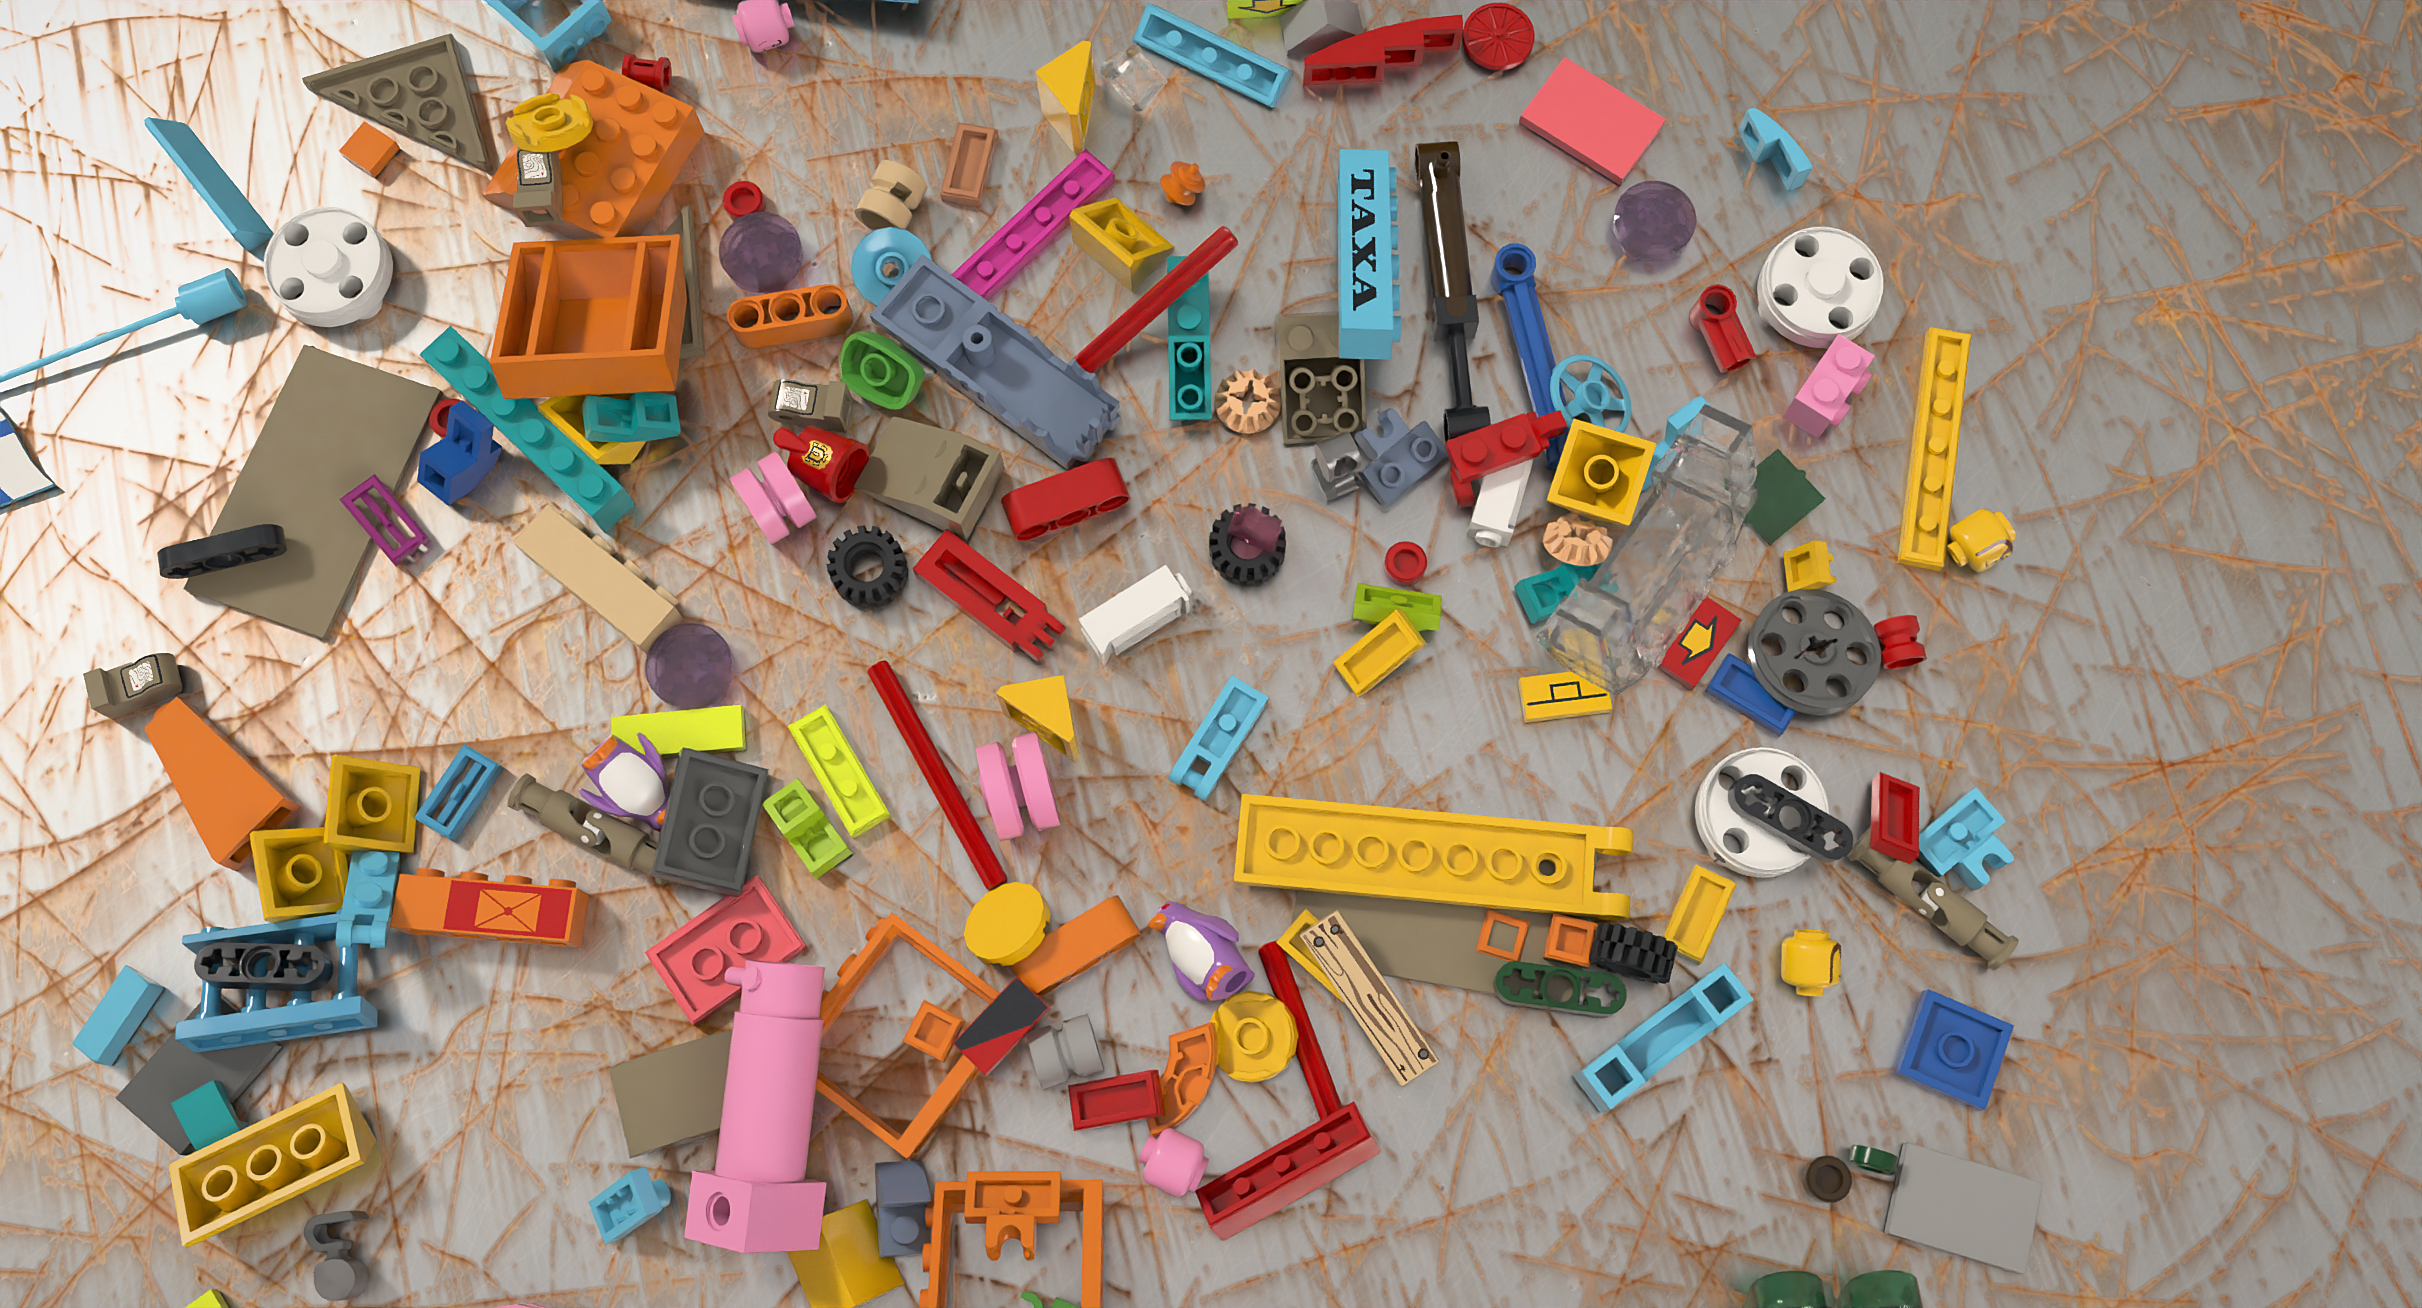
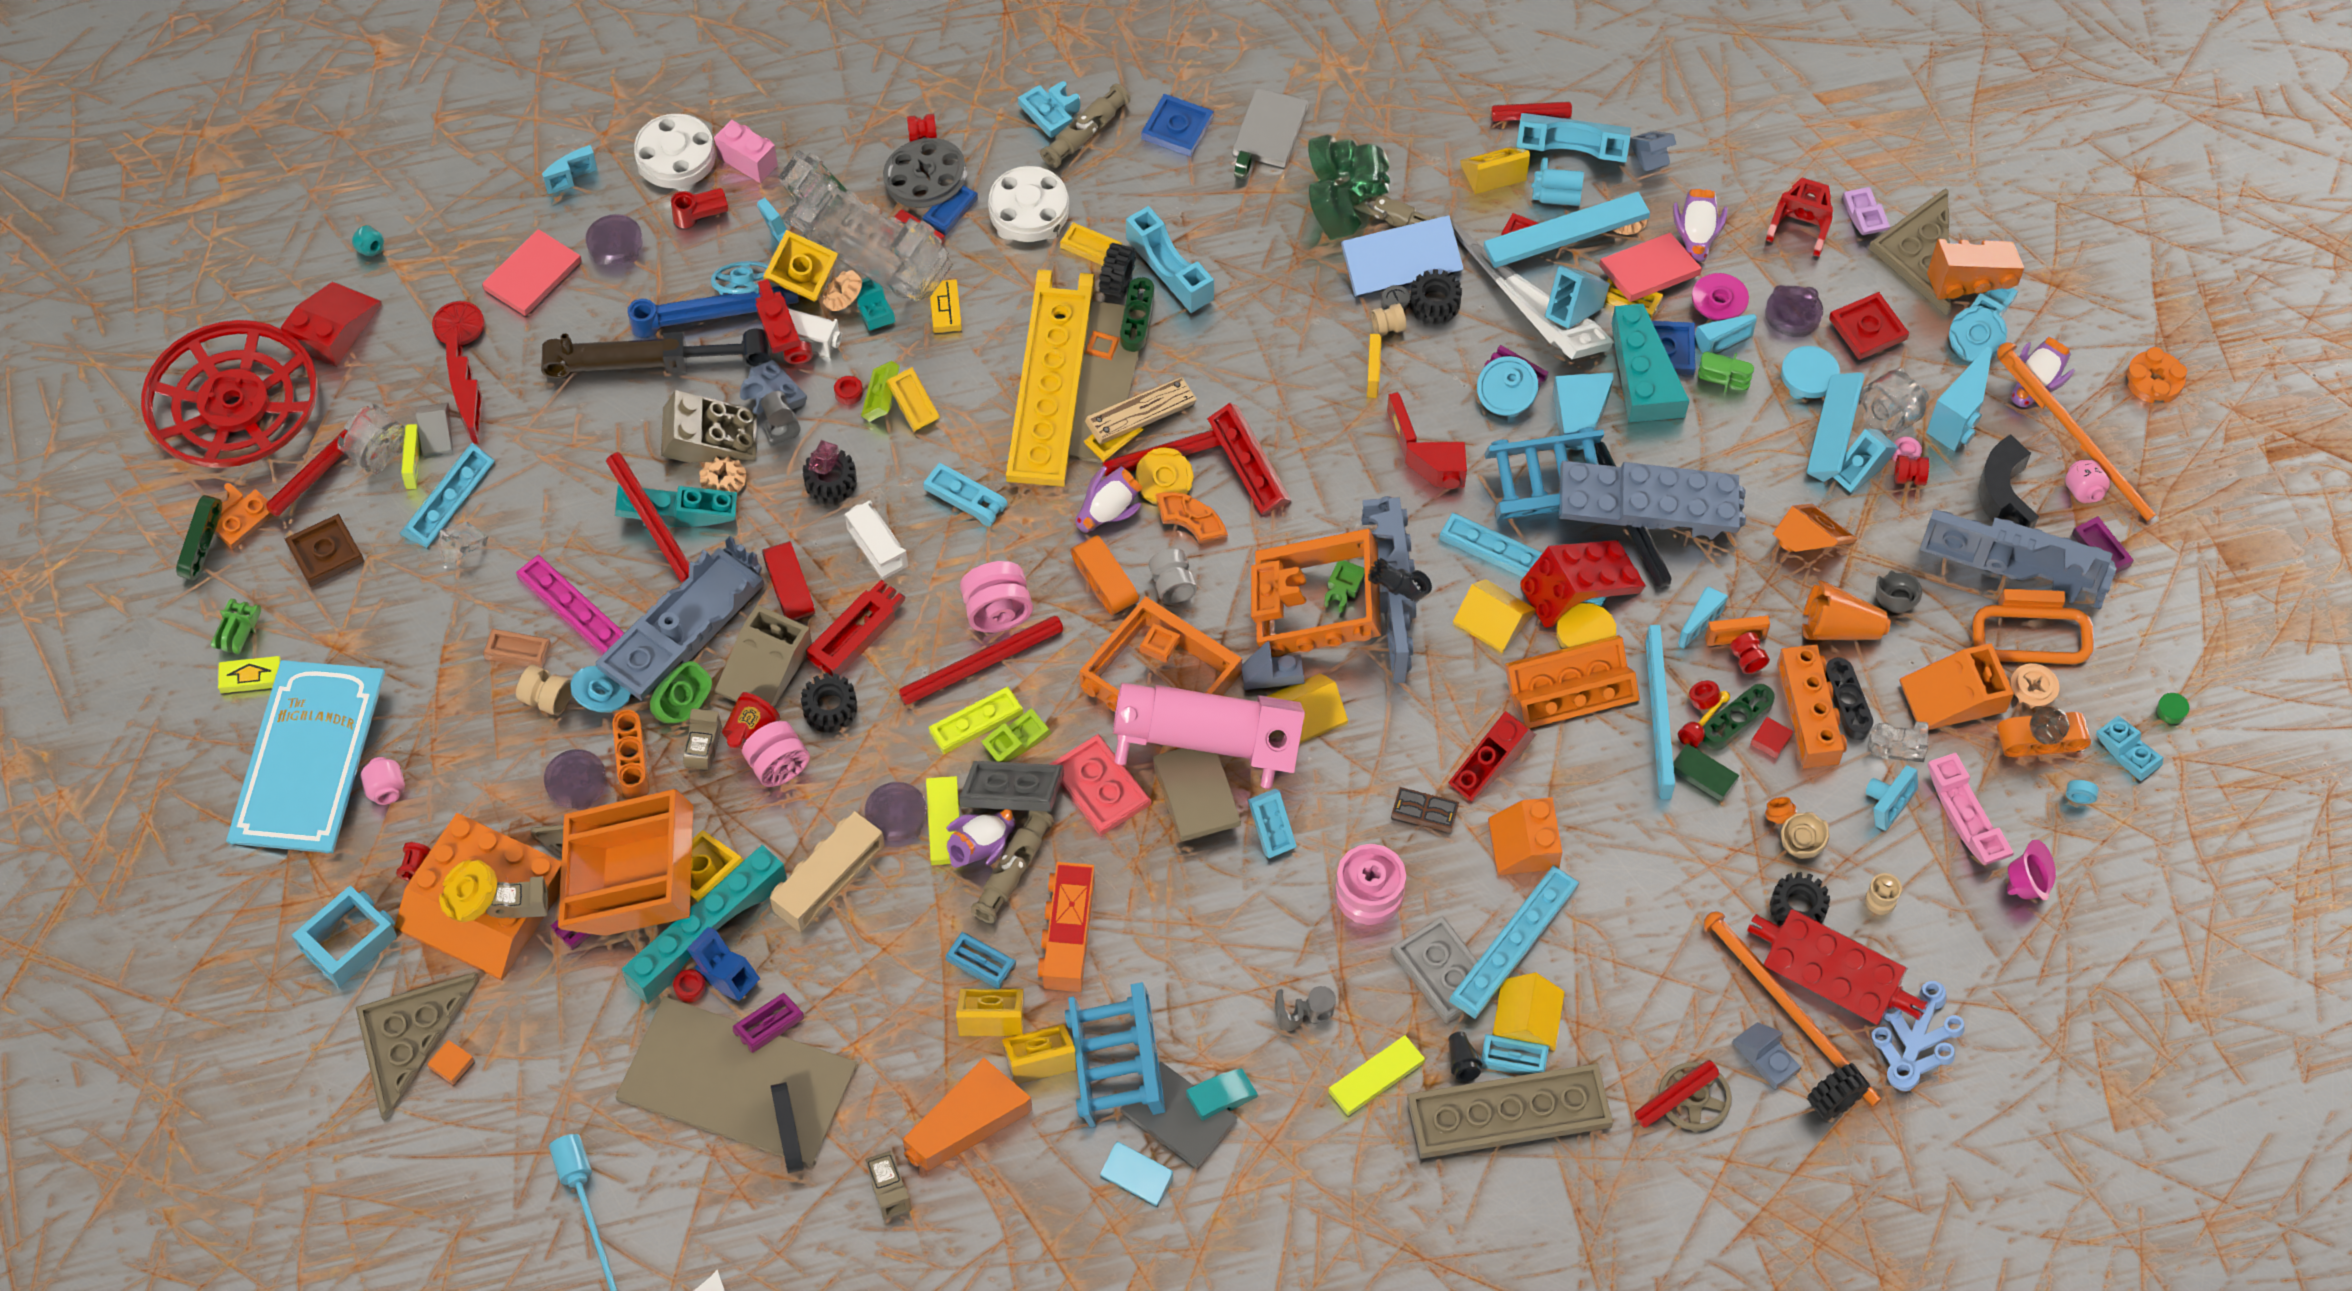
camera: 90 degrees left, 15 degrees down
medium azure slope [143,117,273,252] -> none
yellow slope [168,1082,377,1248] -> none
black beam [194,942,334,991] -> none
white piece [264,206,393,327] -> none
medium azure plate [336,851,400,949] -> none
teal slope [582,392,681,442] -> none
red tile [723,181,766,224] -> none
black tile [952,976,1050,1077] -> none
yellow tile [964,882,1051,966] -> none
yellow slope [996,675,1080,762] -> none
yellow slope [1036,41,1096,155] -> none
red tile [1068,1069,1165,1131] -> none
yellow slope [1069,197,1175,292] -> none
bright pink head [1138,1128,1209,1197] -> none
orange wheel [1160,161,1205,206] -> none
medium azure brick [1337,149,1401,360] -> none
orange tile [1543,913,1597,969] -> none
black beam [1728,774,1853,863] -> none
yellow head [1781,929,1842,996] -> none
yellow tile [1783,540,1837,592] -> none
dark brown tile [1802,1156,1852,1203] -> none
red tile [1870,772,1920,864] -> none
yellow tile [1897,327,1971,571] -> none
yellow head [1947,508,2017,572] -> none

